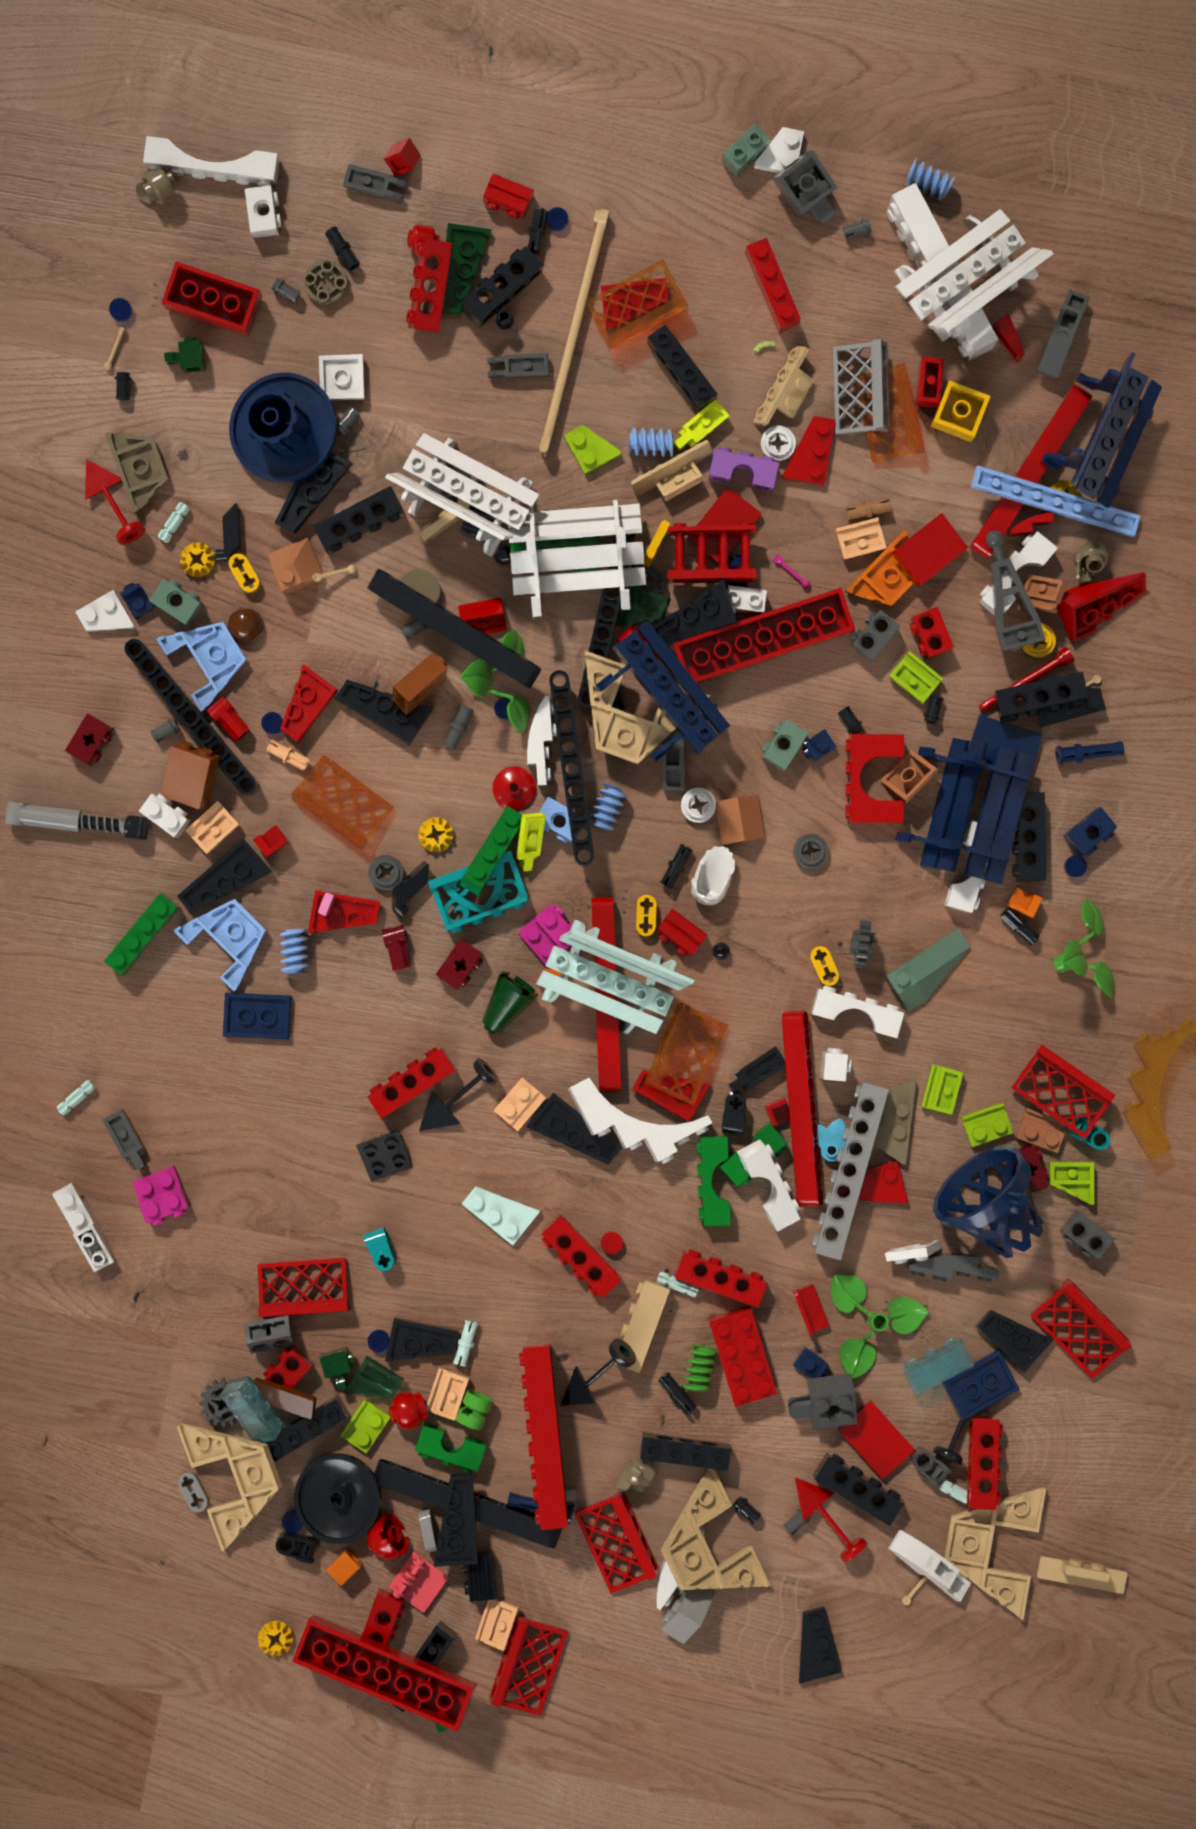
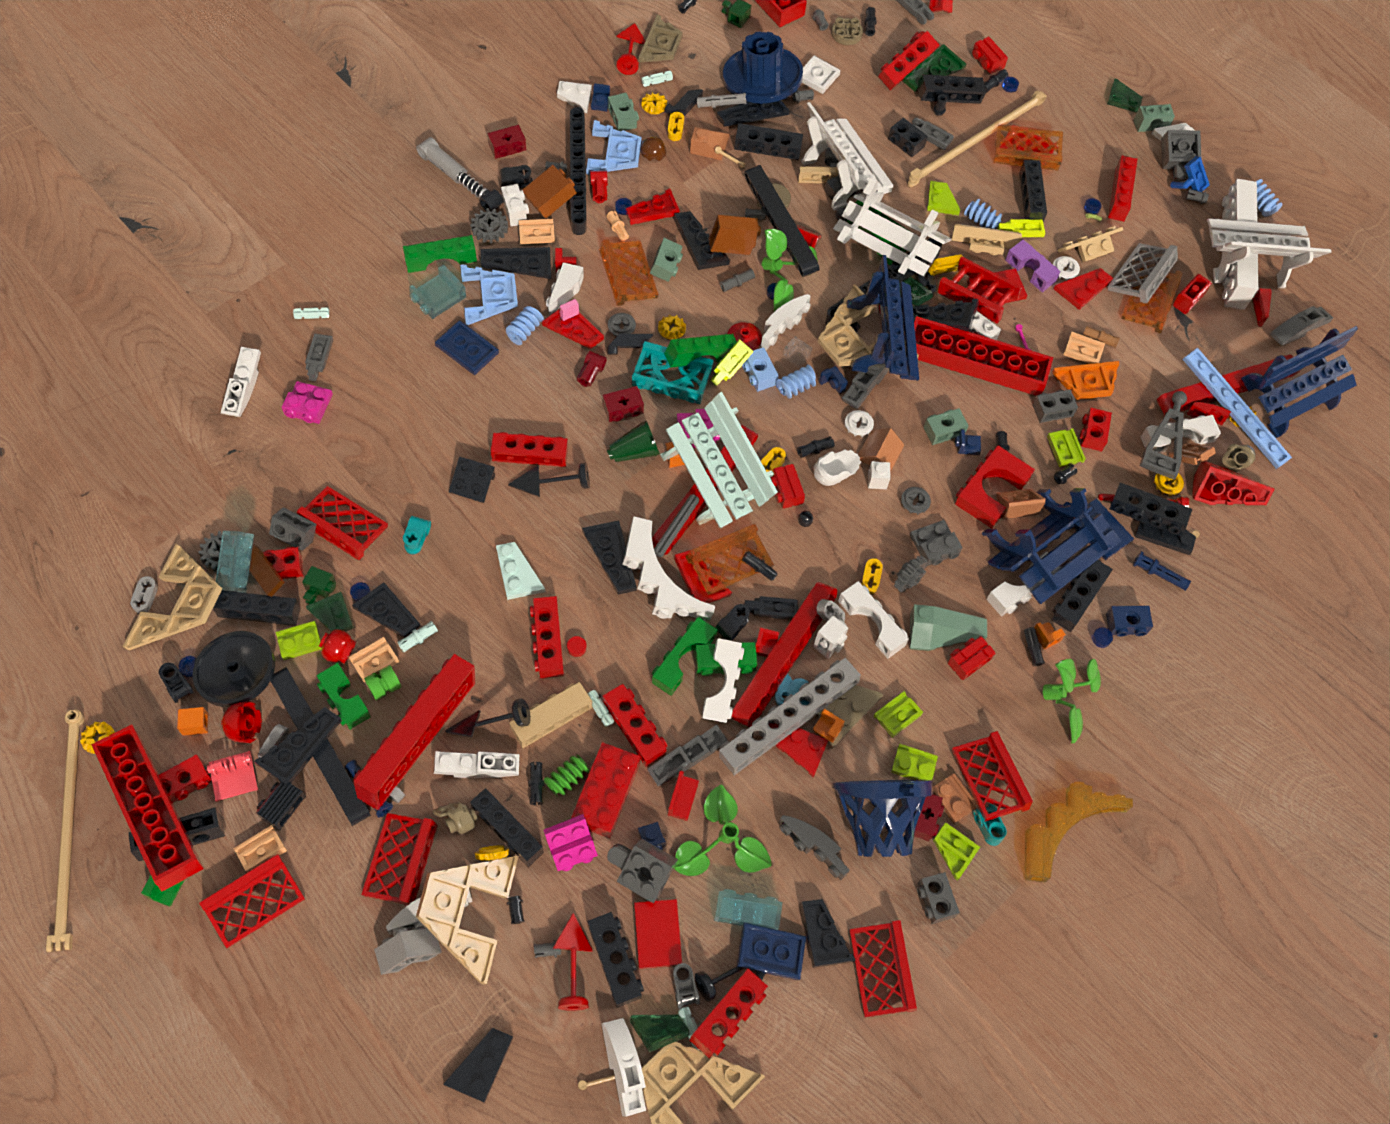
camera: 30 degrees right, 25 degrees down
light nougat plate [494,1077,547,1131] -> none
black beam [549,670,594,867] -> none
white wing [885,1240,941,1264] -> none
red tile [892,513,968,587] -> none
yellow brick [930,380,991,442] -> none
none -> tan hinge [46,709,84,952]
none -> clear light blue panel [409,264,466,319]
none -> white slope [433,751,519,778]
none -> dark grey gear [470,208,508,243]
none -> yellow gear [475,845,509,861]
none -> black piece [499,165,533,188]
none -> dark pink plate [543,814,598,871]
none -> white slope [546,263,584,315]
none -> clear green wing [630,1014,689,1052]
none -> dark grey slope [647,724,728,786]
none -> sand green brick [649,238,683,282]
none -> dark grey axle [654,494,699,557]
none -> light grey pin [697,93,747,108]
none -> black axle [741,550,778,581]
none -> orange panel [813,709,845,743]
none -> light grey beam [817,599,845,622]
none -> dark blue bracket [819,366,848,394]
none -> white brick [868,461,890,490]
none -> black brick [888,117,928,157]
none -> dark grey plate [910,520,963,566]
none -> red brick [948,636,996,680]
none -> clear blue tile [1083,198,1102,215]
none -> clear green wing [1107,78,1143,113]
none -> blue plate [1170,156,1210,192]

